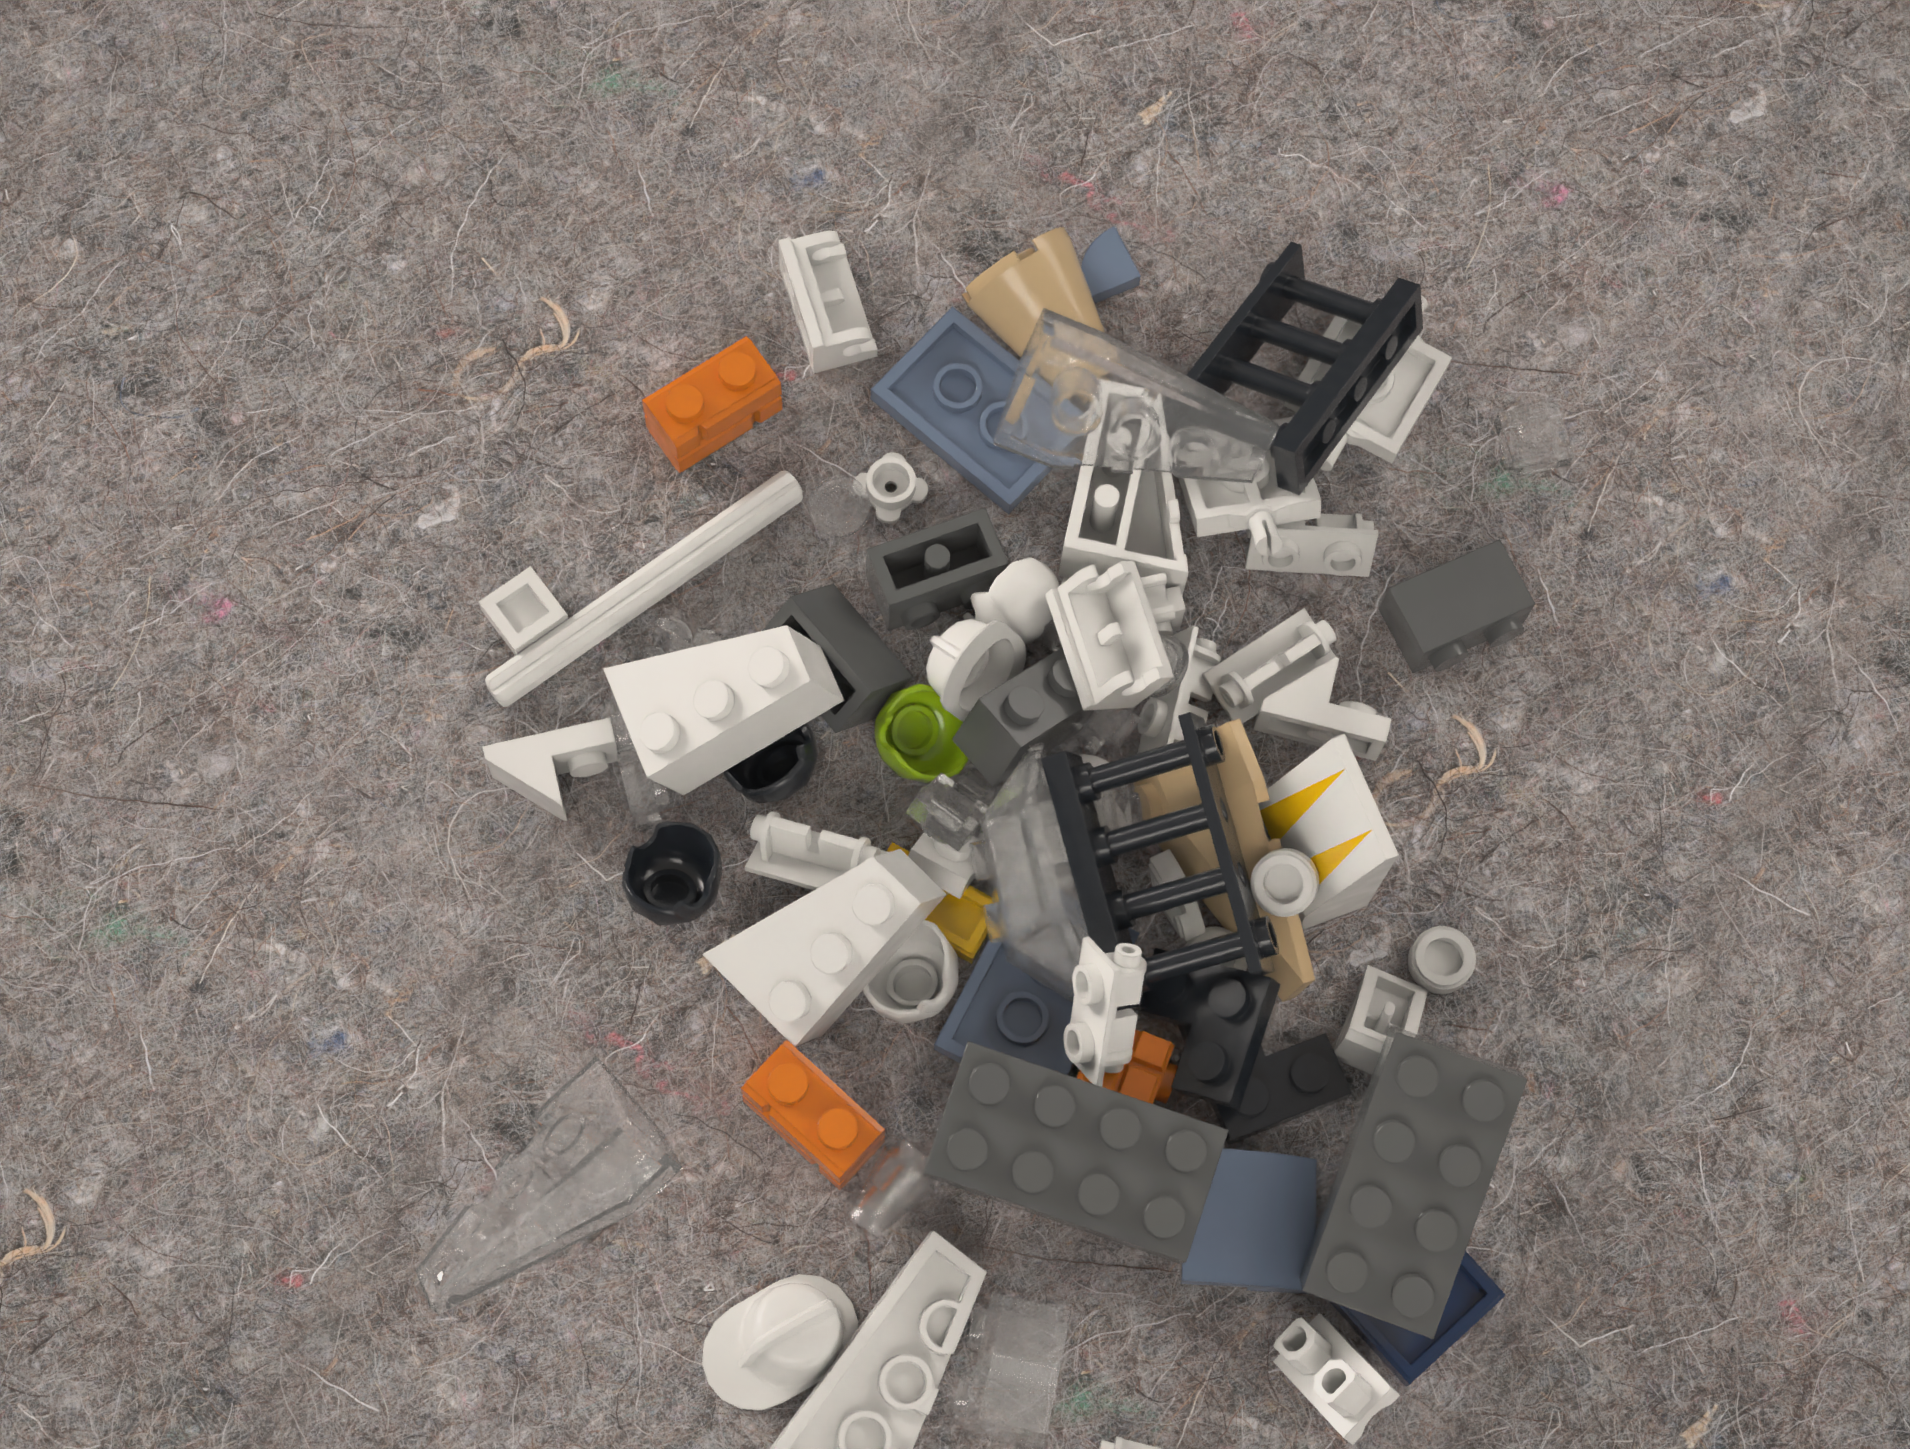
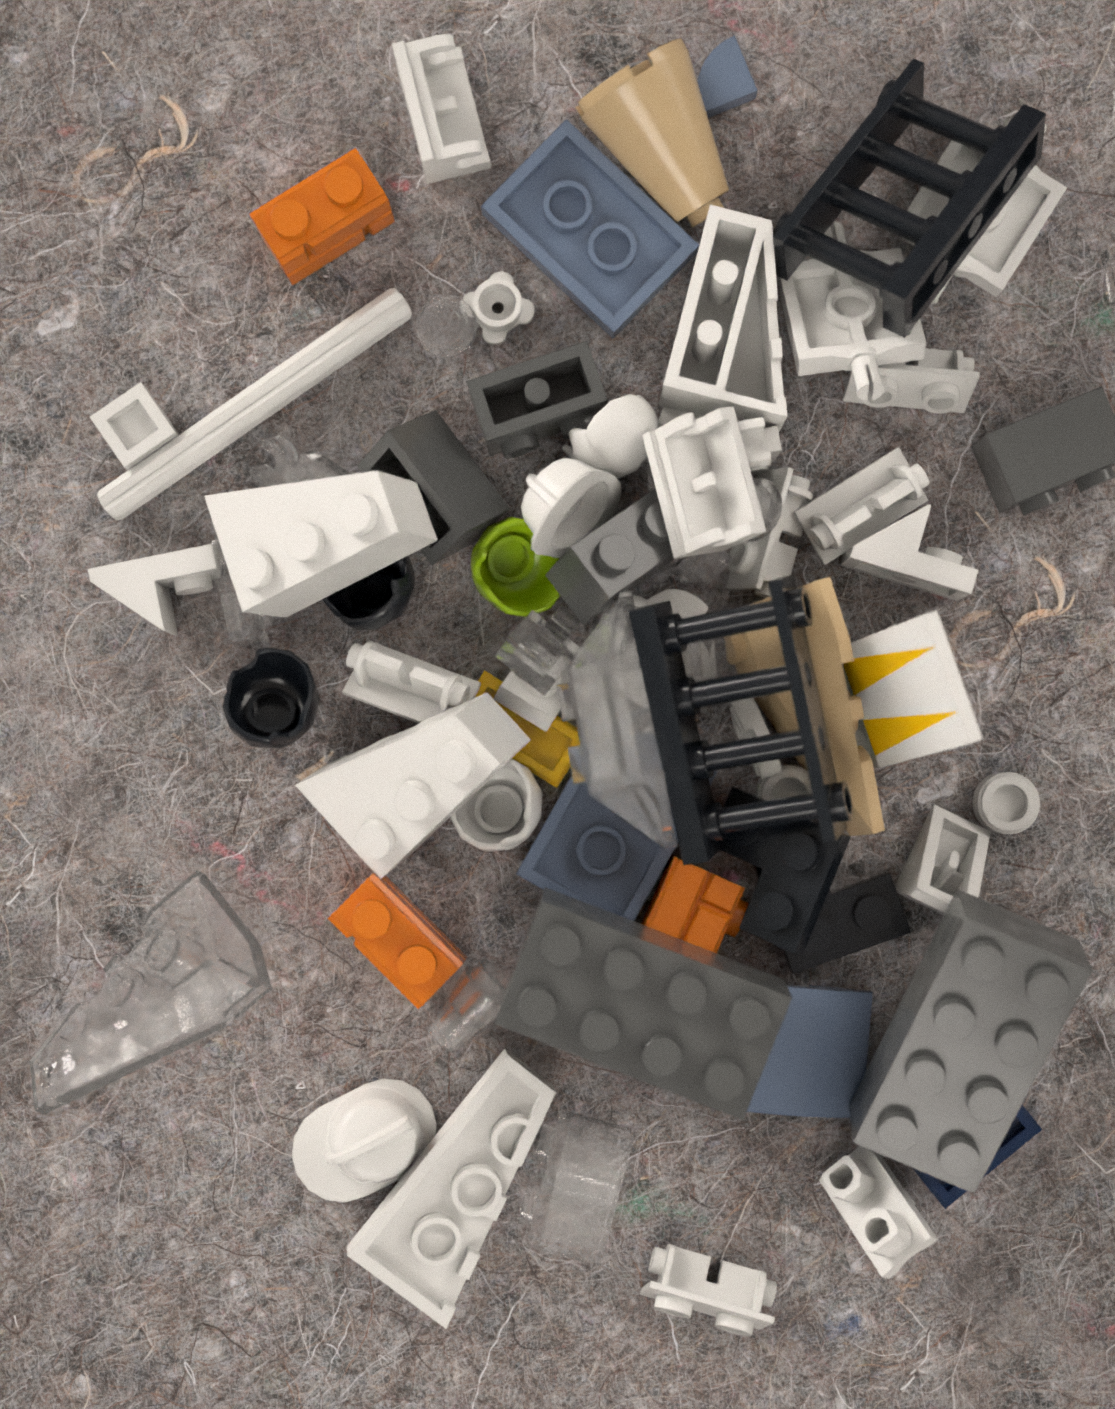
camera: 10 degrees right, 15 degrees up
clear wedge [993,308,1279,483] -> none
white hinge [1064,937,1147,1087] -> none
white tile [1250,848,1319,917] -> none

